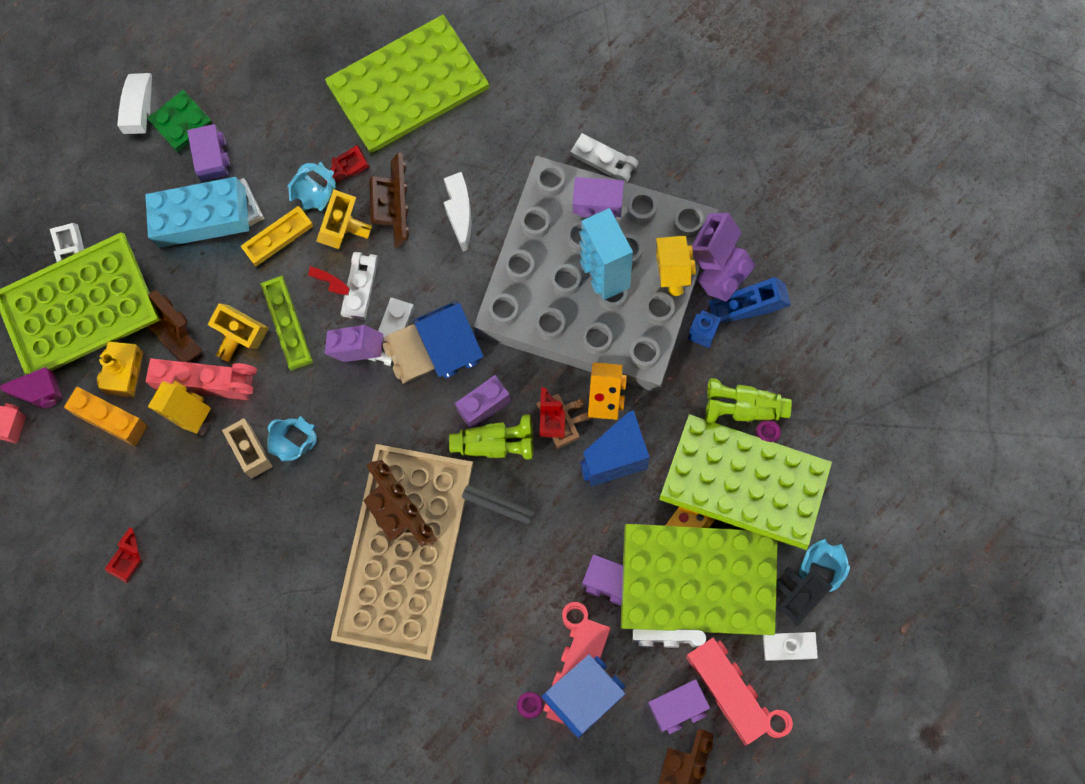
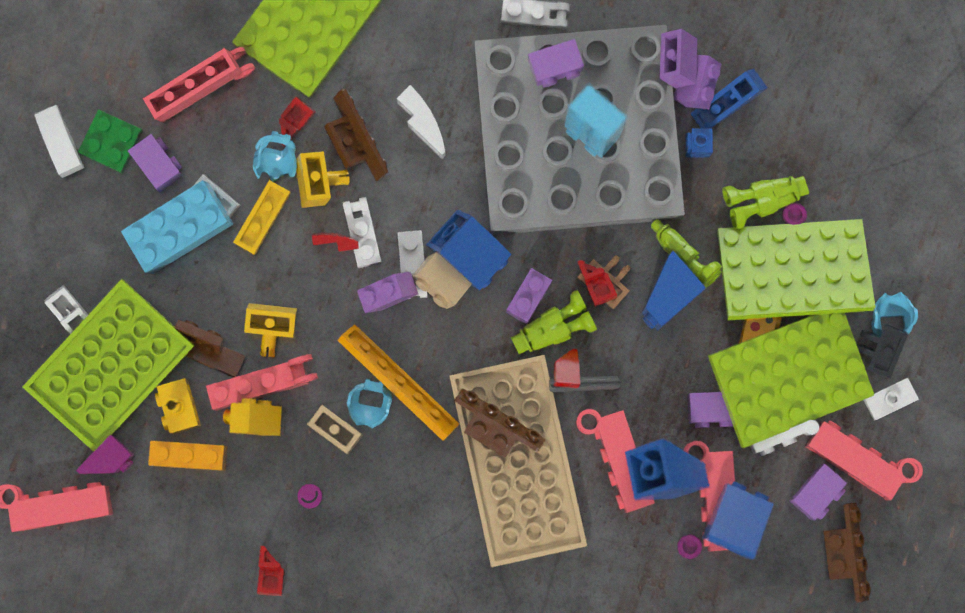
camera: 30 degrees left, 10 degrees up
lime tile [260,275,313,371] -> none
light orange brick [588,362,627,420] -> none
yellow brick [656,236,696,296] -> none
none -> coral hinge [143,47,255,123]
none -> magenta tile [298,484,323,509]
none -> light orange plate [337,324,459,441]
none -> slope [554,348,580,388]
none -> coral hinge [576,409,655,513]
none -> blue slope [625,439,710,500]
none -> lime piece [651,219,722,289]

